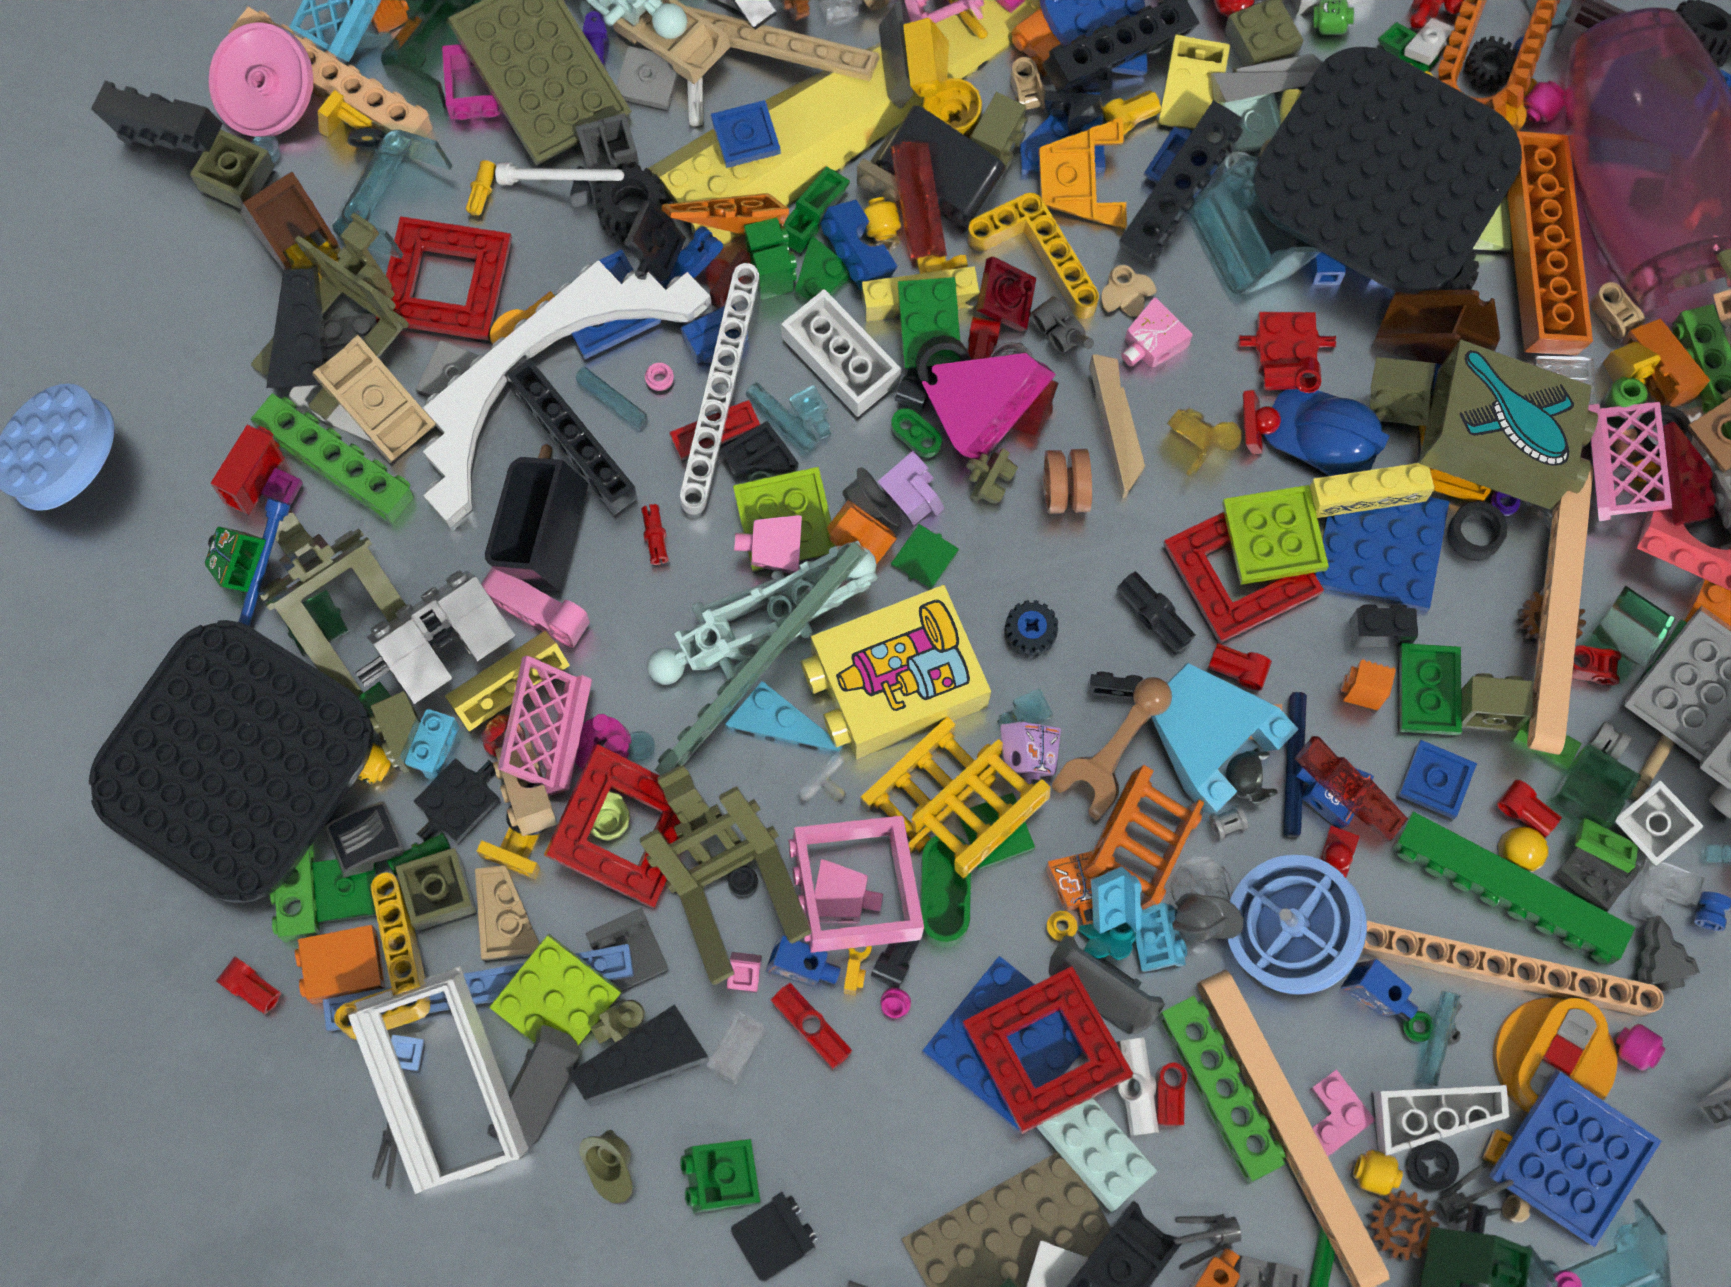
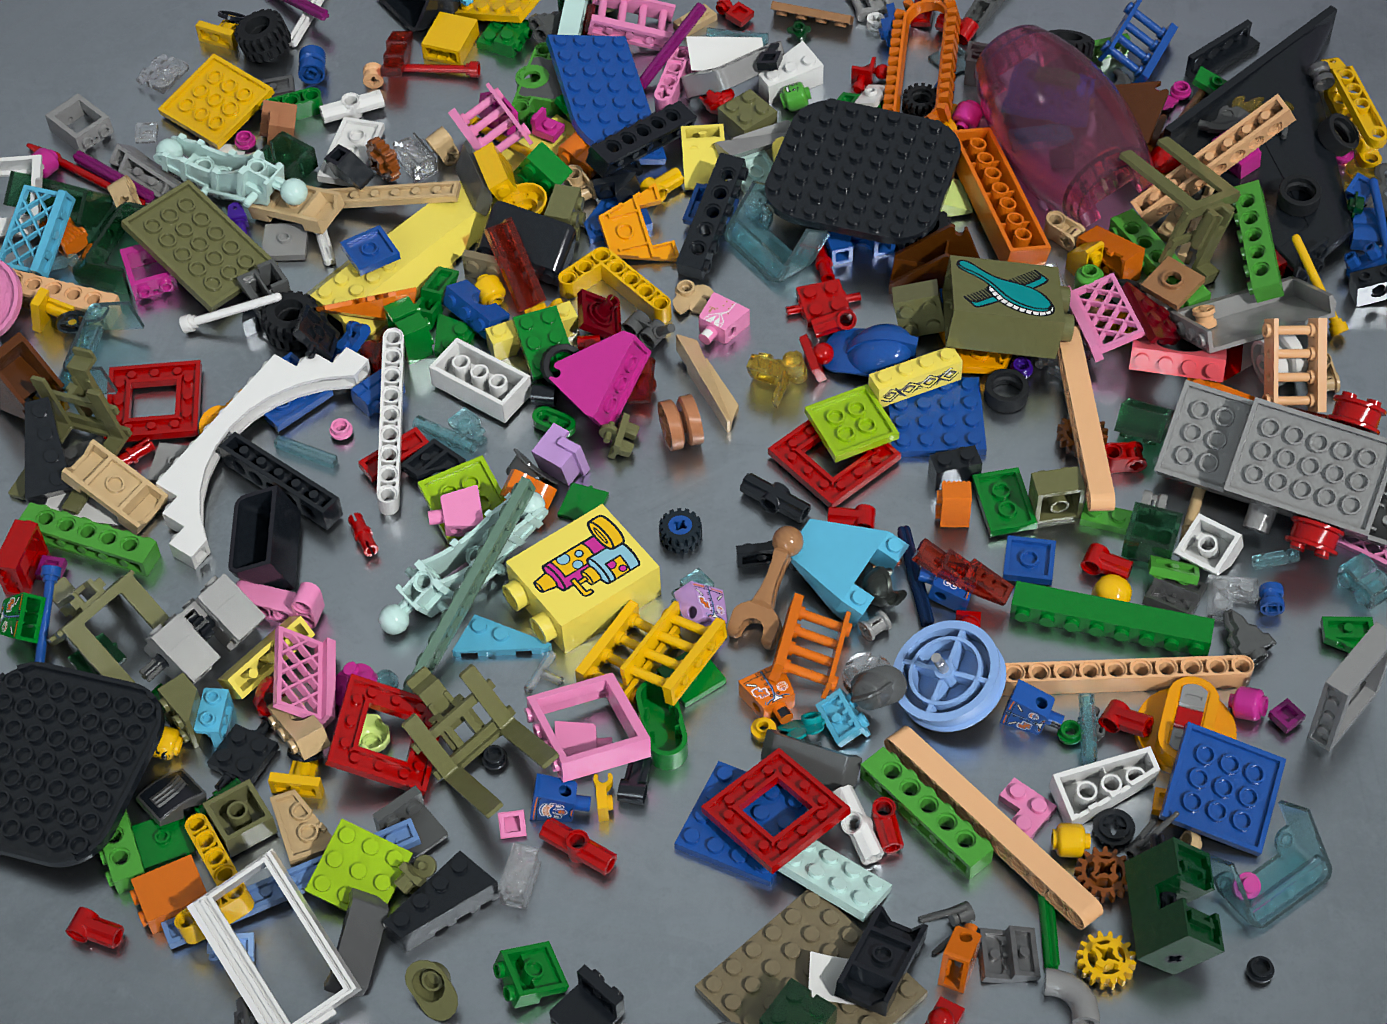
camera: 10 degrees left, 20 degrees down
yellow axle [465,160,497,216] -> none
dark pink plate [880,988,911,1018] -> none
medium azure bracket [1091,867,1143,934] -> none
none -> red pin [117,437,156,465]
none -> green piece [513,141,573,198]
none -> red pin [813,244,835,282]
none -> red piece [1098,699,1154,738]
none -> magenta plate [1268,698,1306,734]

